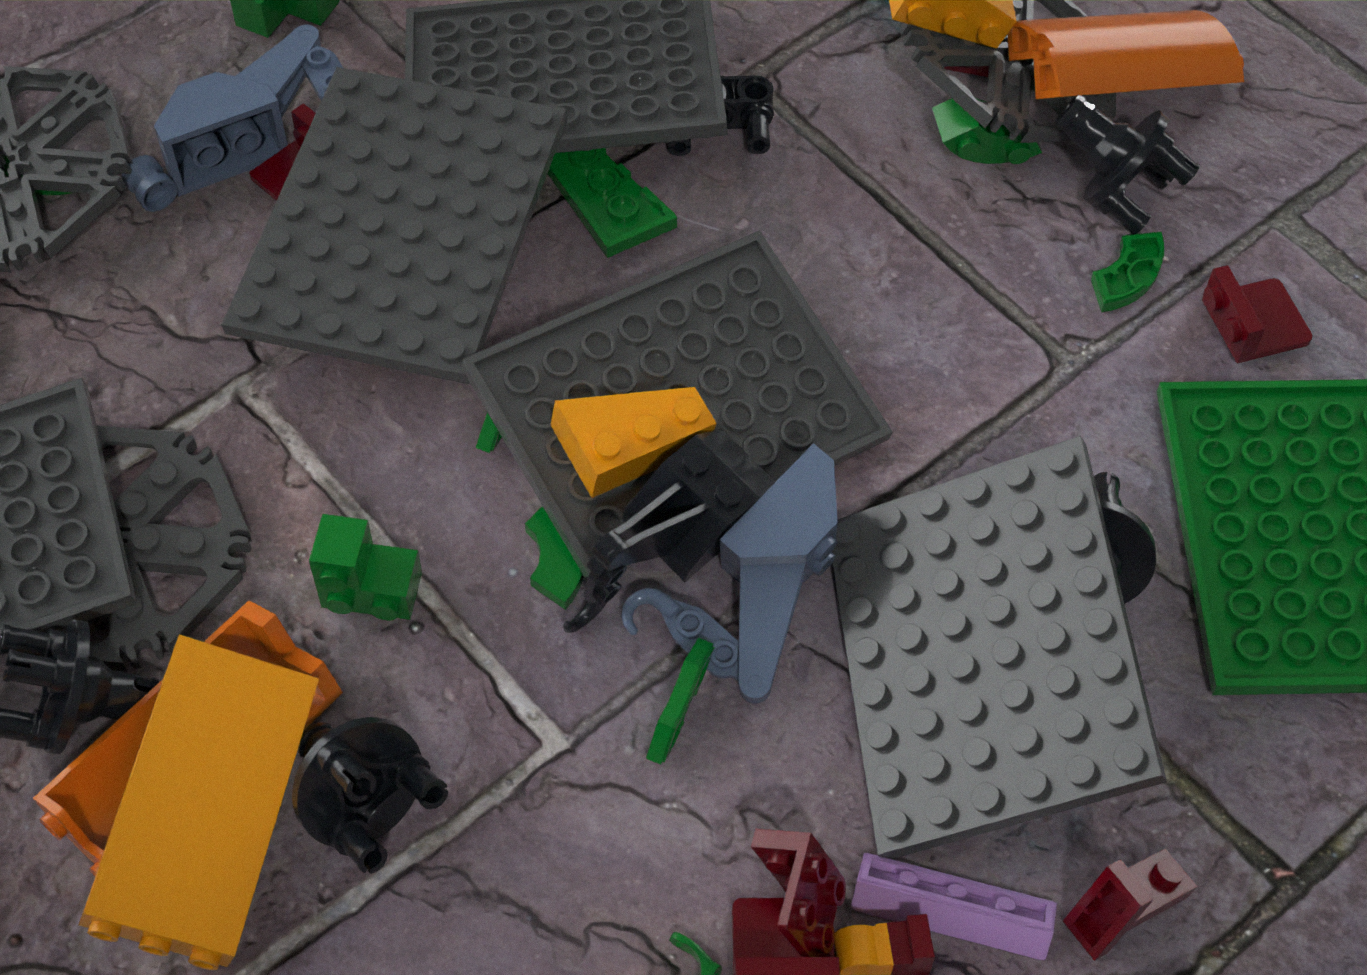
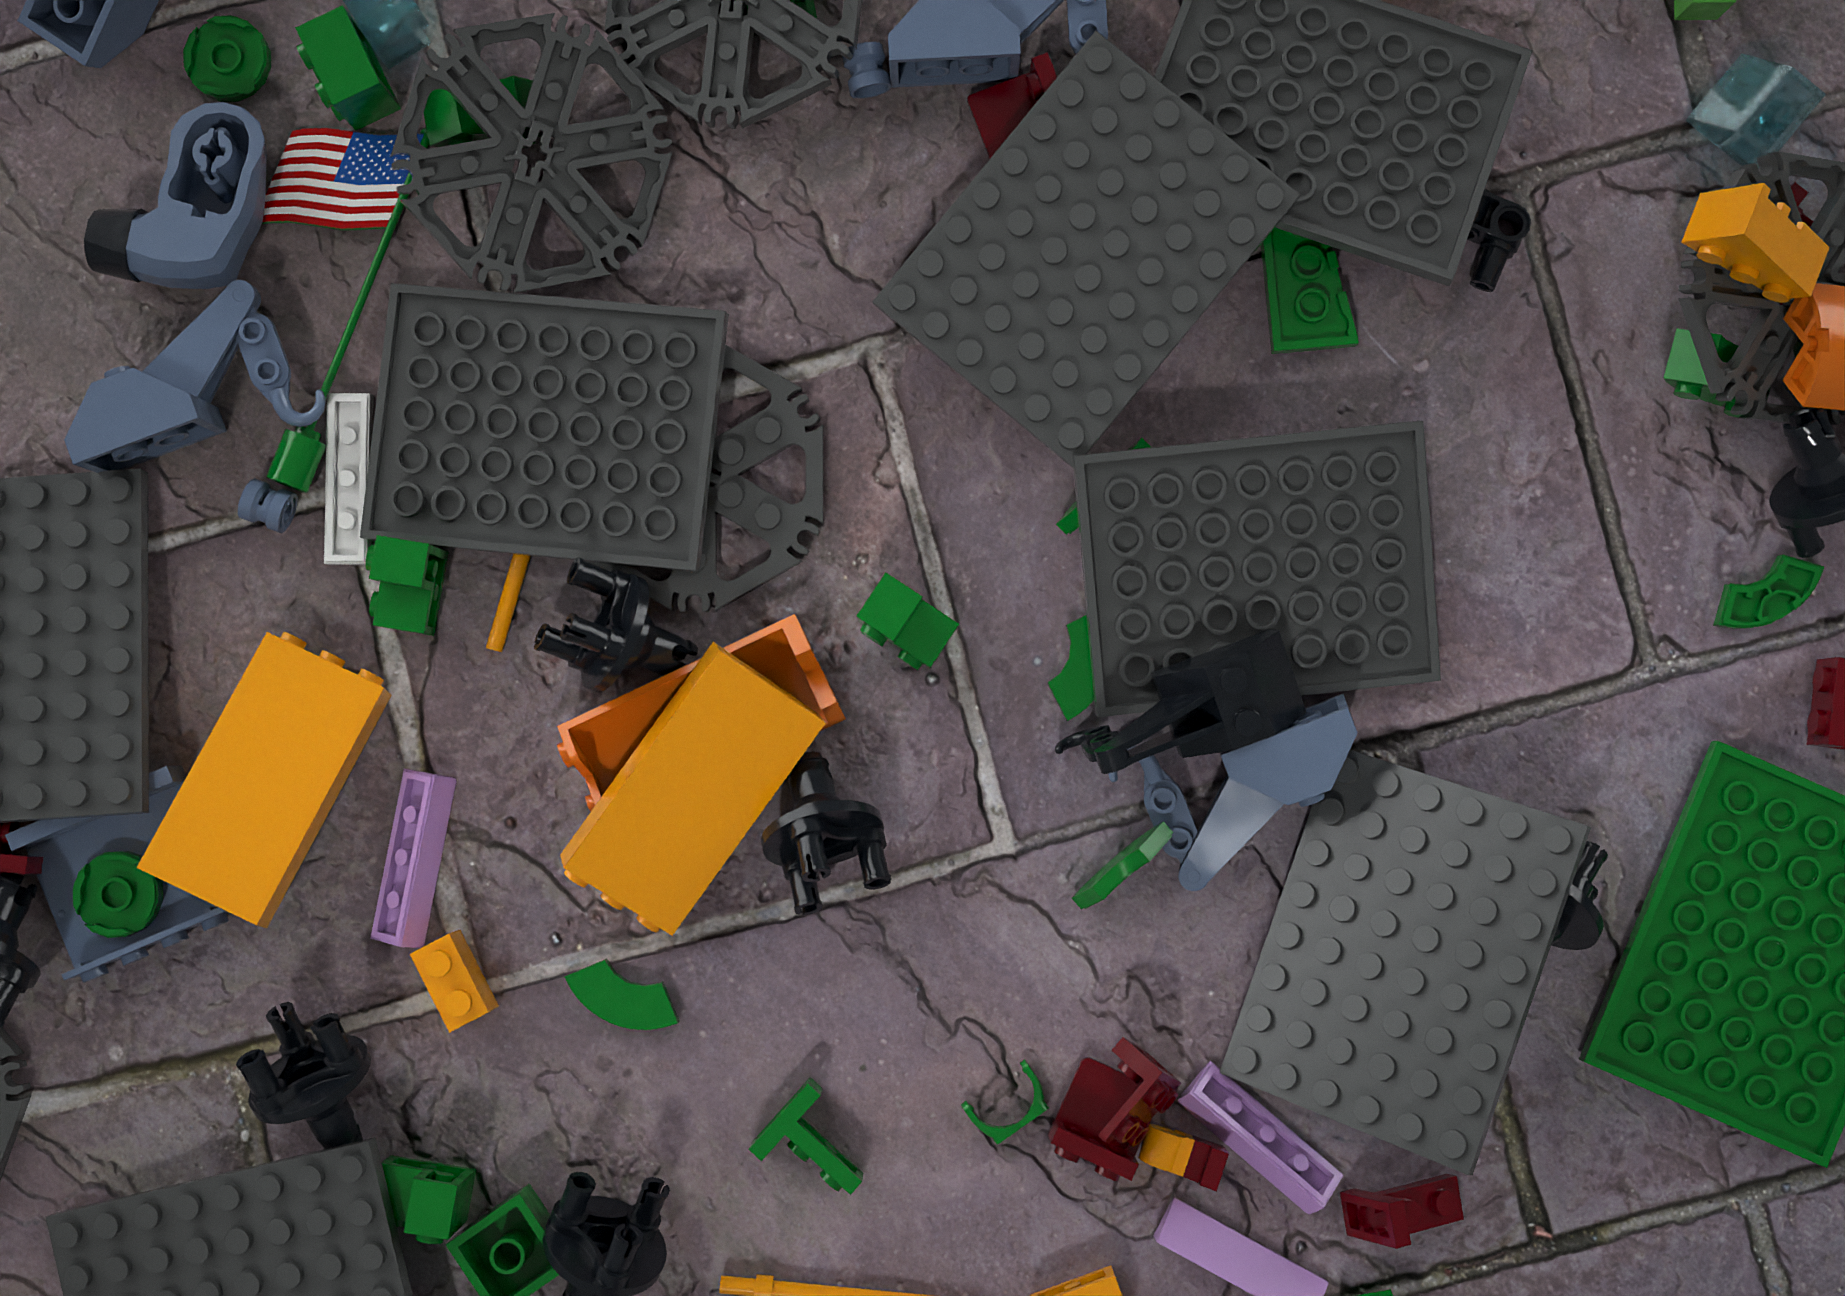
camera: 30 degrees right, 30 degrees up
light orange wedge [550,387,717,498] -> none

